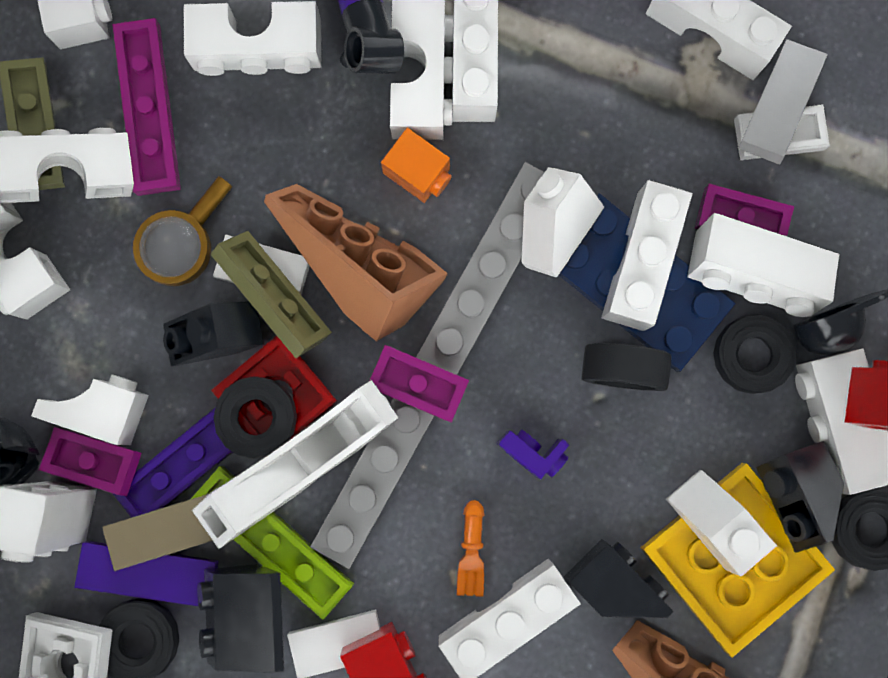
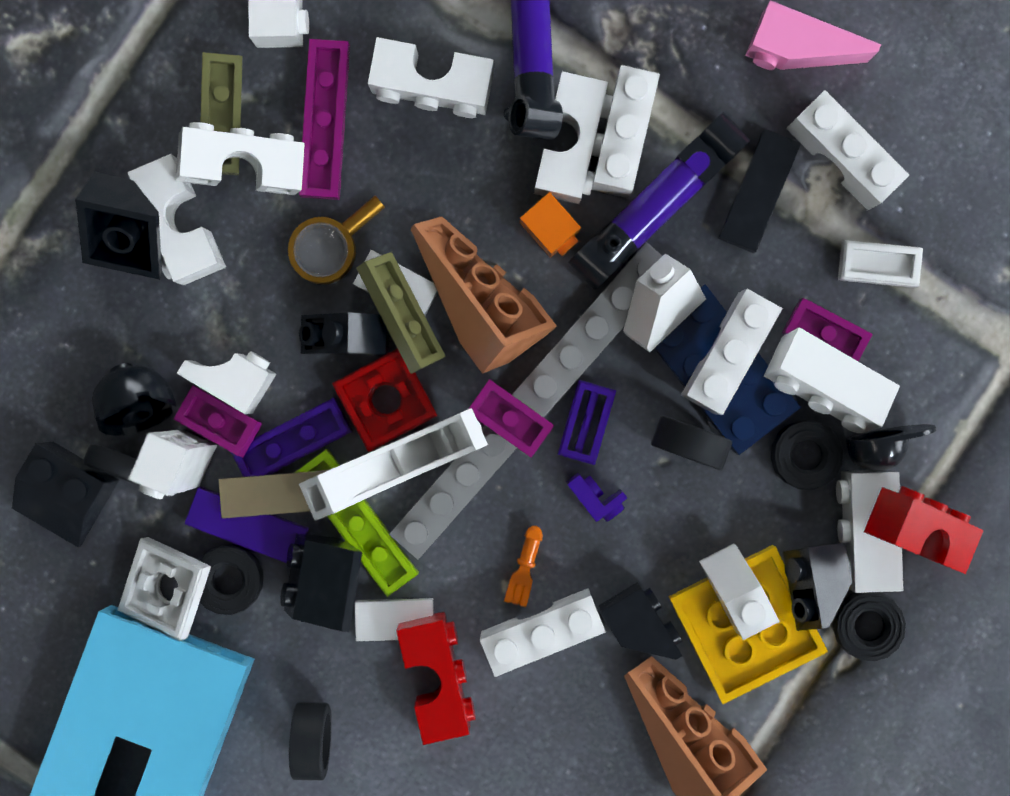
camera: 15 degrees right, 5 degrees up
black tyre [213,376,297,459] -> none
light grey tile [738,40,828,165] -> none
none -> dark purple tile [557,380,617,465]
none -> piece [568,112,751,290]
none -> black tile [718,129,801,253]

